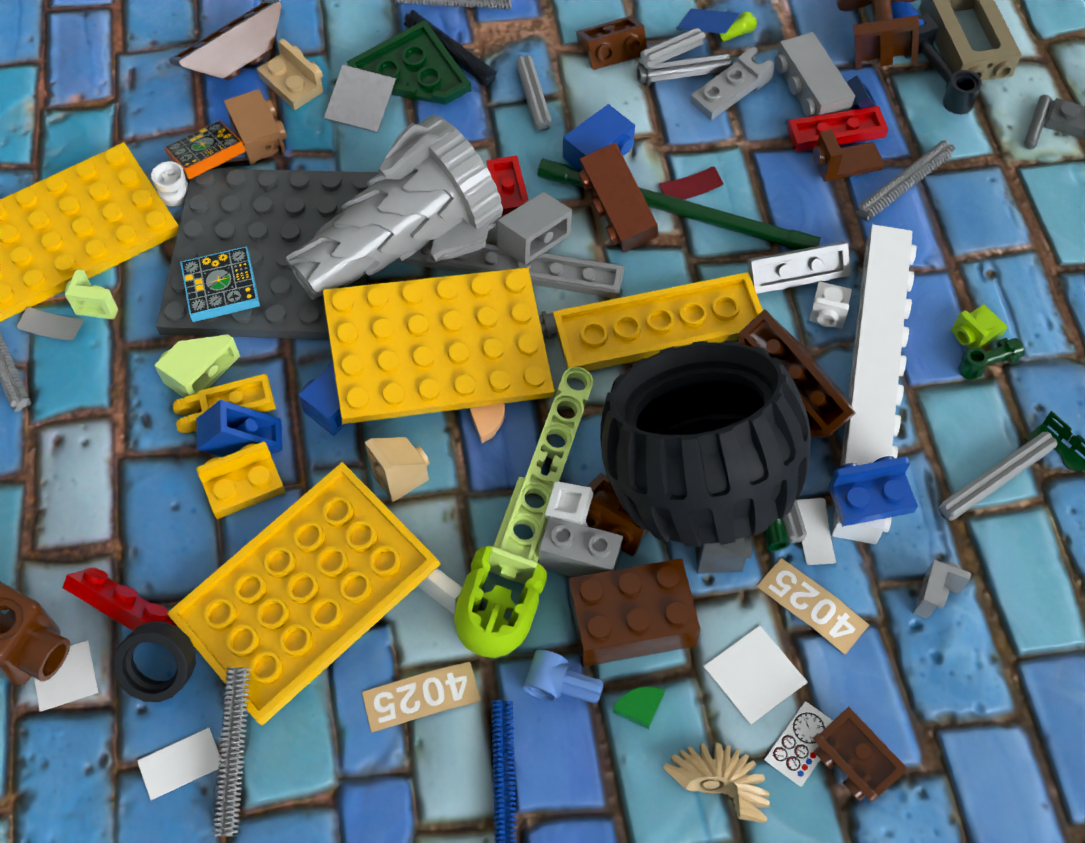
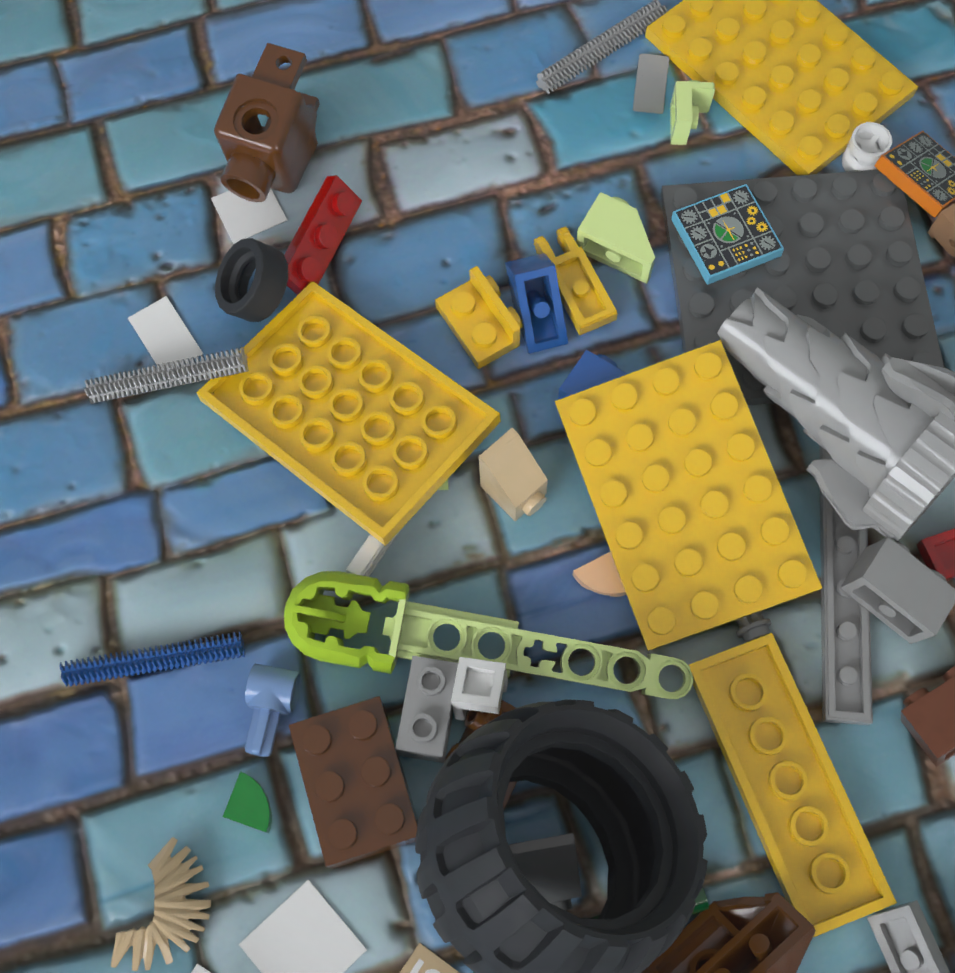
camera: 85 degrees right, 10 degrees up
tan sticker [362,662,481,733] -> none

